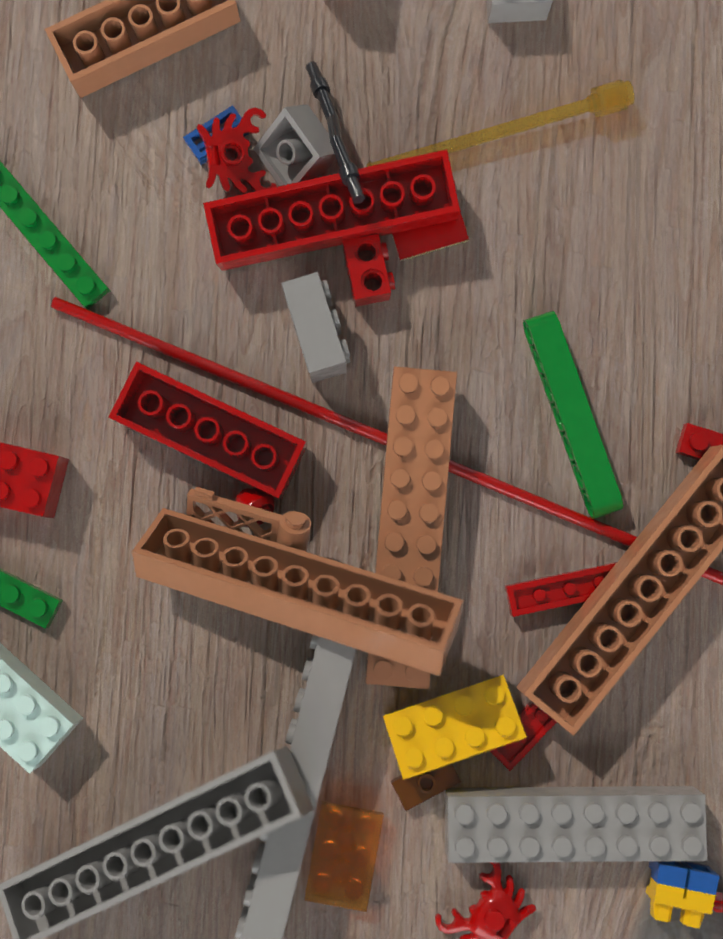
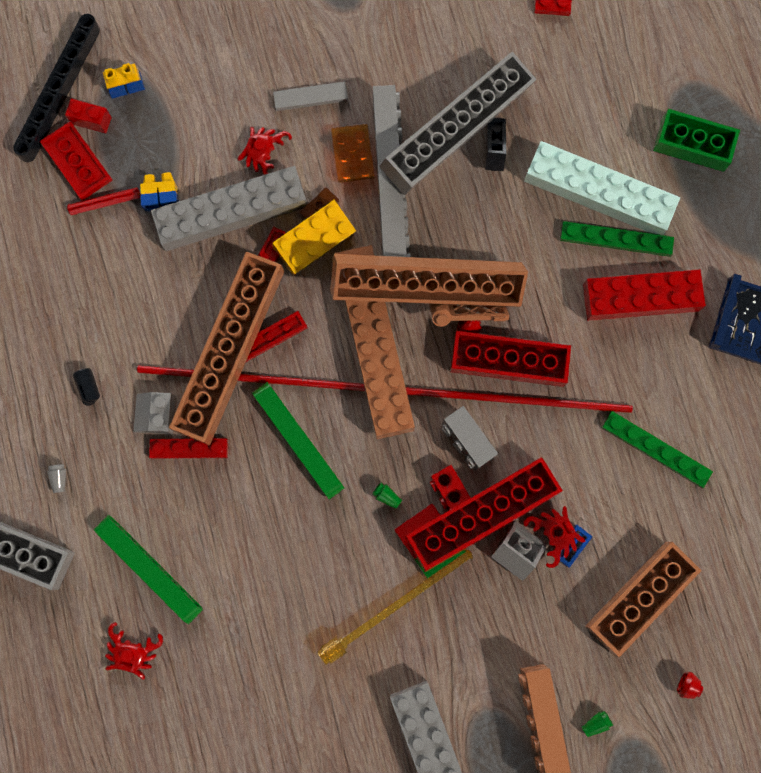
camera: 165 degrees right, 5 degrees down
black bar [306,61,365,203] -> none
none -> green cone [372,482,402,509]
none -> black slope [485,118,506,171]

